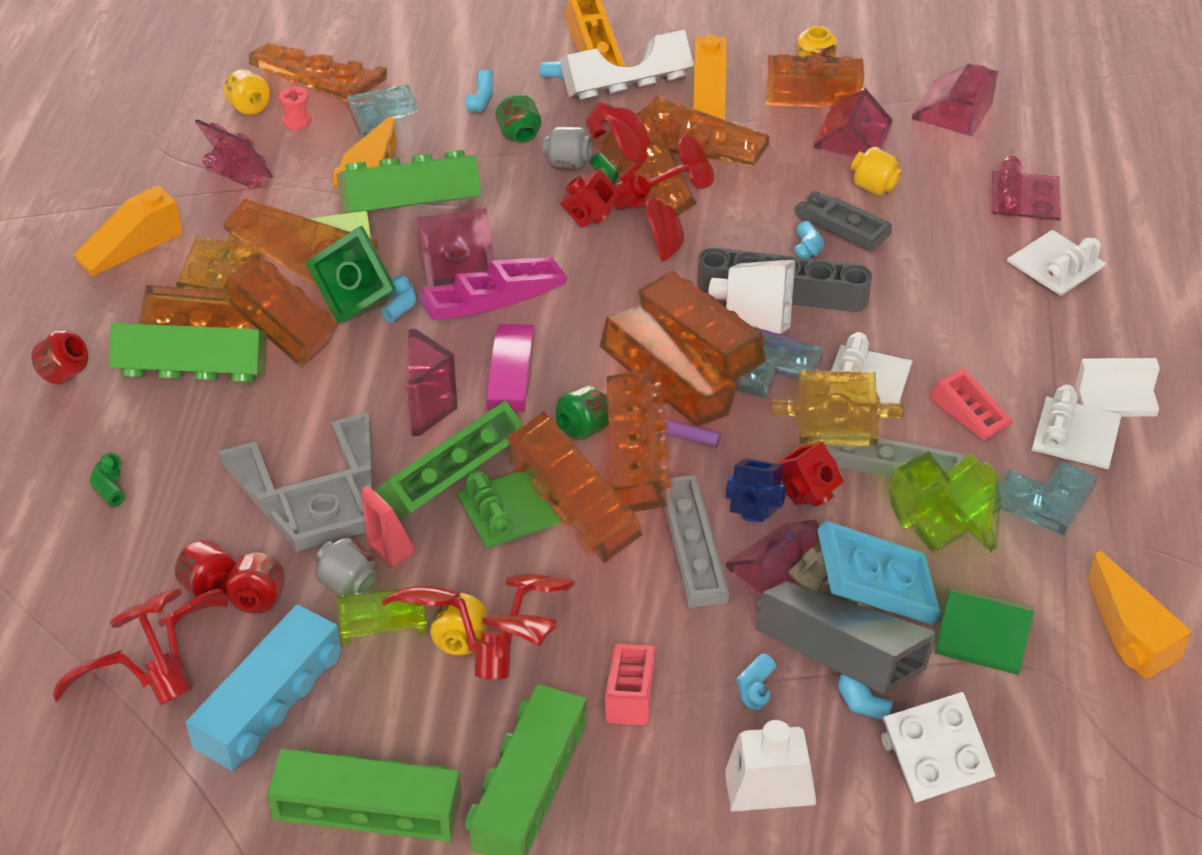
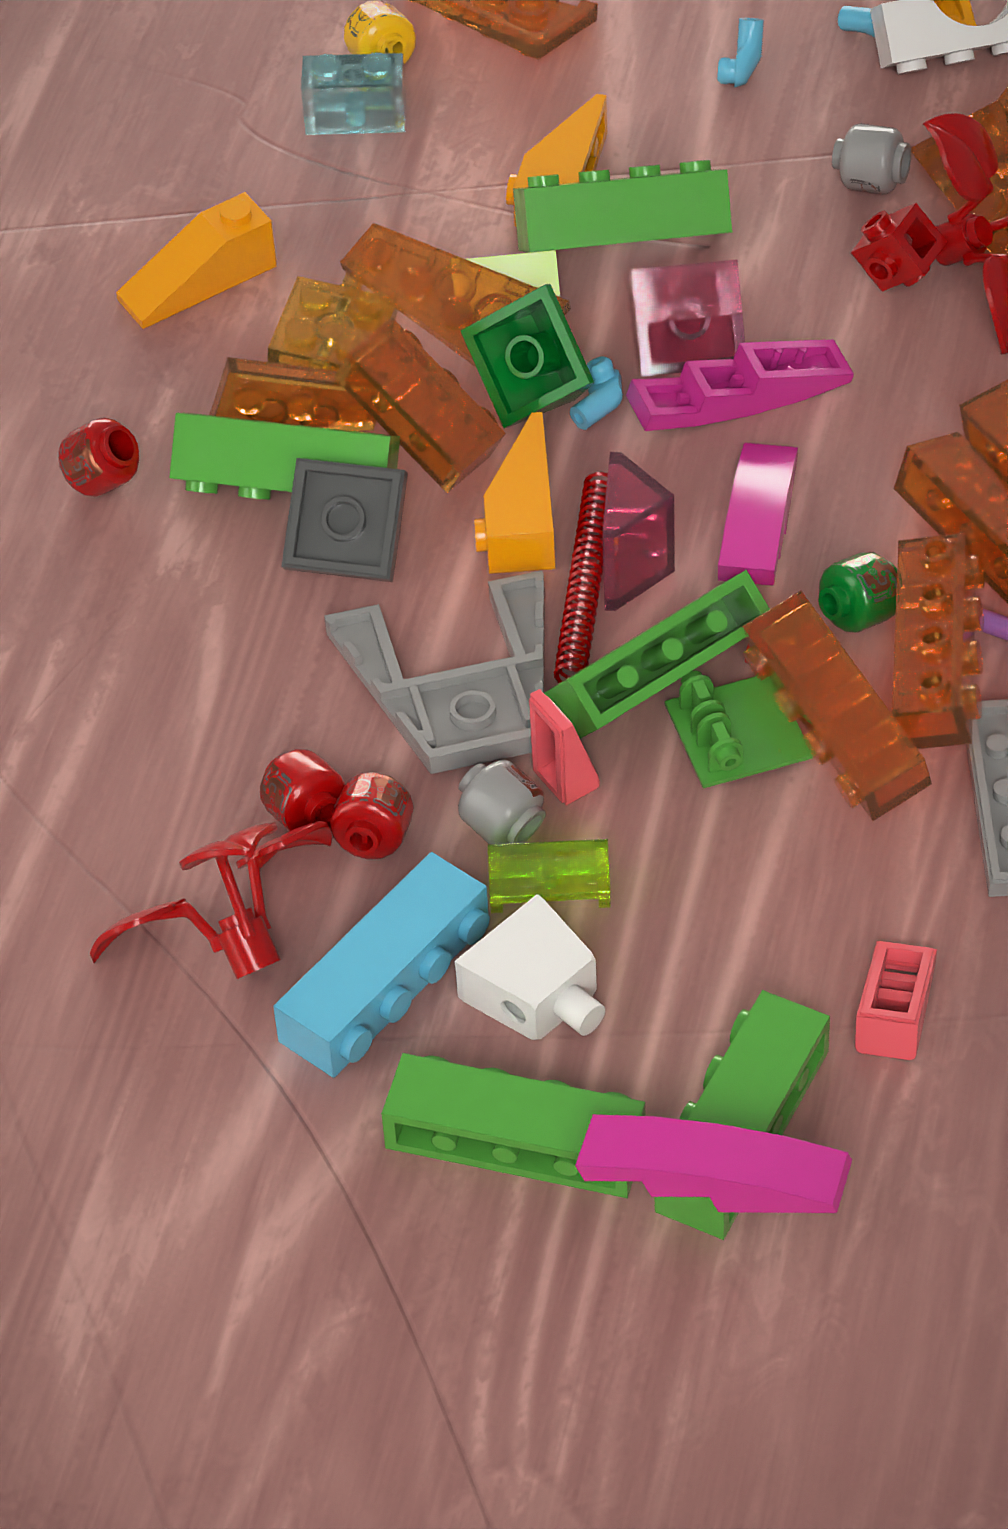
camera: 10 degrees right, 5 degrees up
green arm [90,452,125,507] -> none
clear pink hinge [195,119,273,188] -> none
coral bush [279,87,311,130] -> none
clear light blue plate [347,84,418,139] -> none
red plant [382,574,575,679] -> none
yellow head [430,593,489,656] -> none
green head [495,94,542,143] -> none
red arm [586,102,615,143] -> none
green arm [590,152,619,184] -> none
none -> dark grey tile [281,458,408,582]
none -> clear light blue brick [301,53,406,135]
none -> white torso [455,894,605,1040]
none -> light orange slope [474,412,555,574]
none -> red piece [554,472,616,683]
none -> dark pink slope [575,1114,852,1213]

